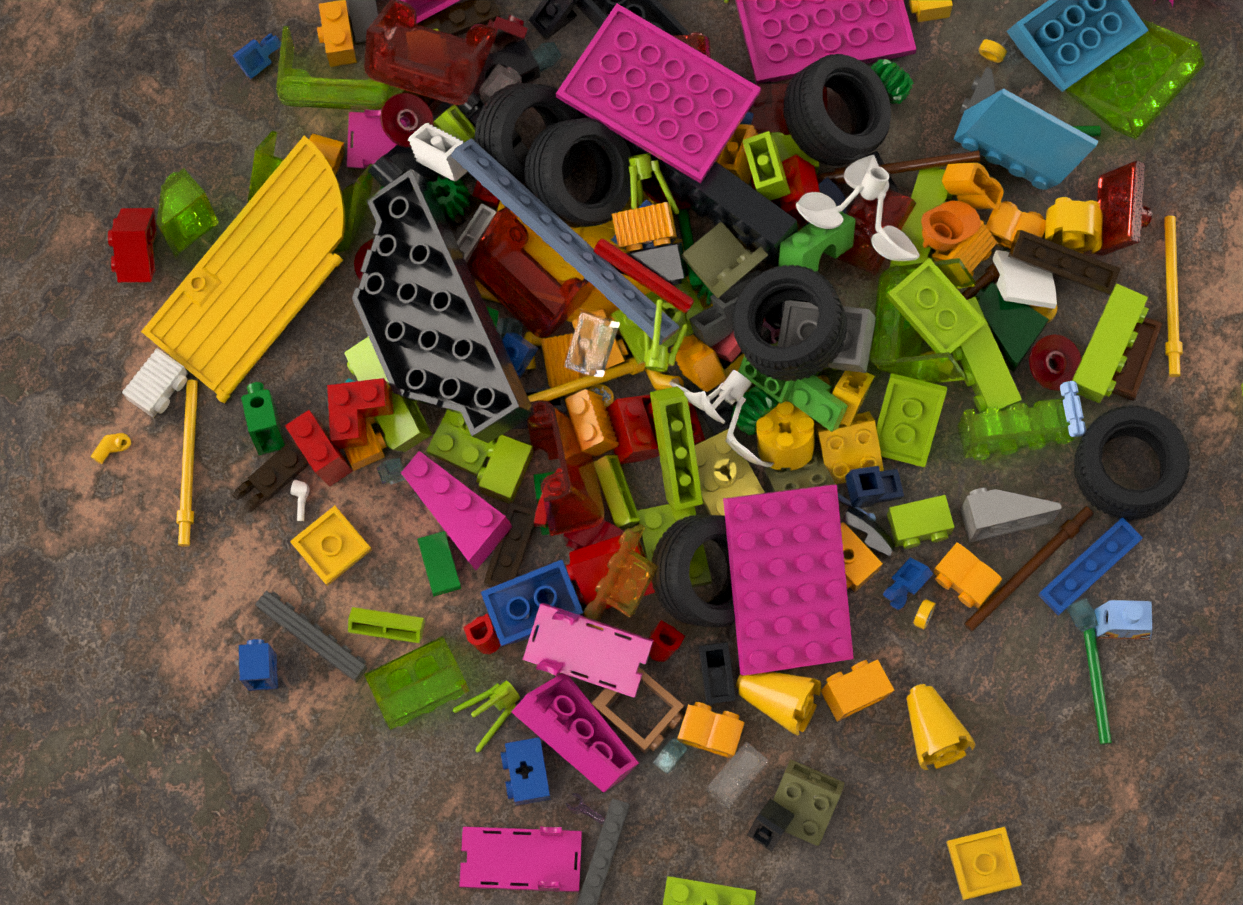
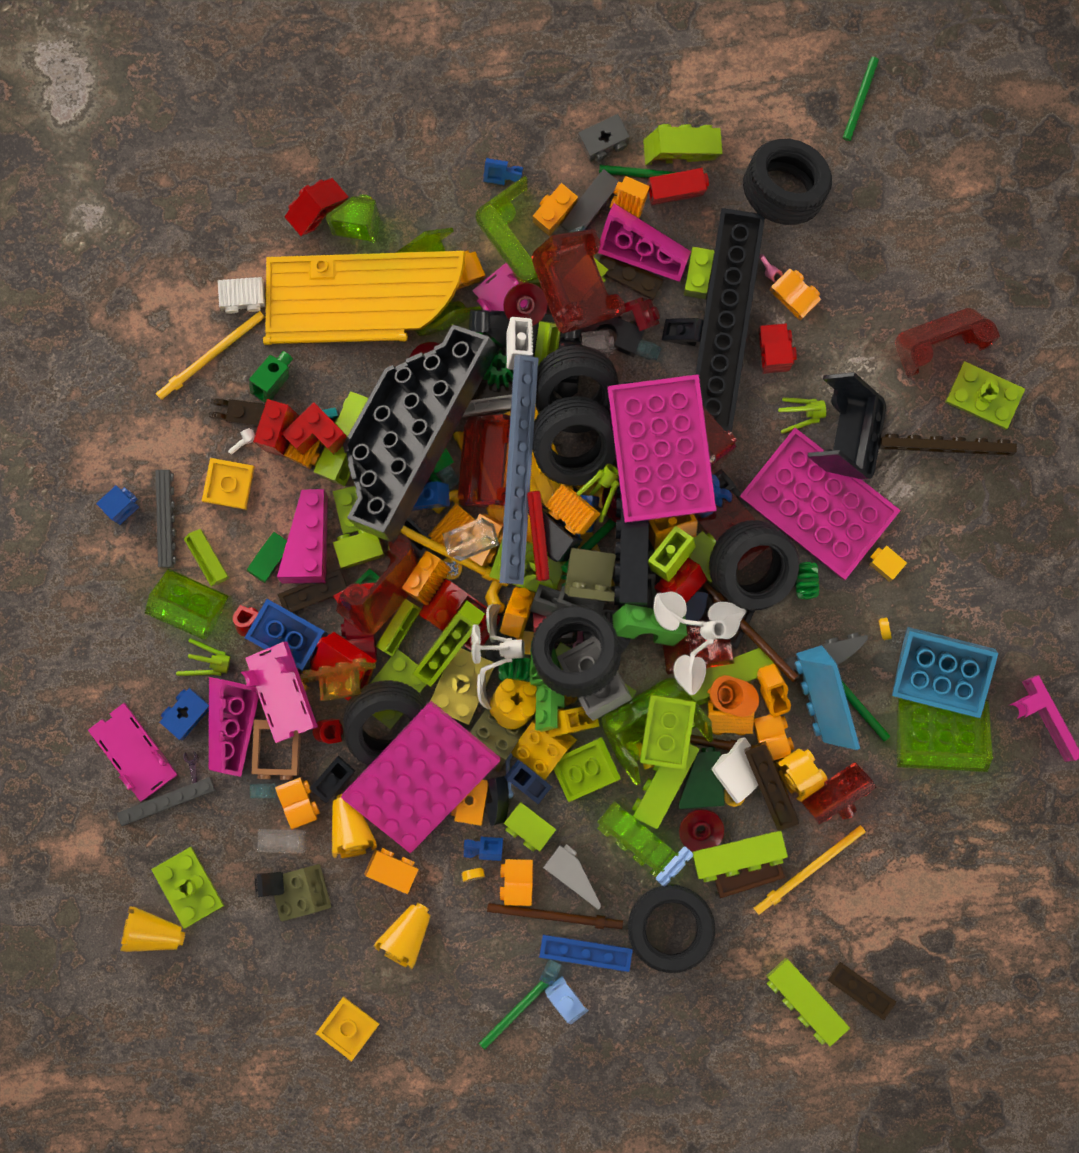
camera: 55 degrees right, 10 degrees up
yellow arm [90,433,131,464] -> none
clear light blue piece [377,458,405,485] -> none
lime plant [643,299,688,372] -> none

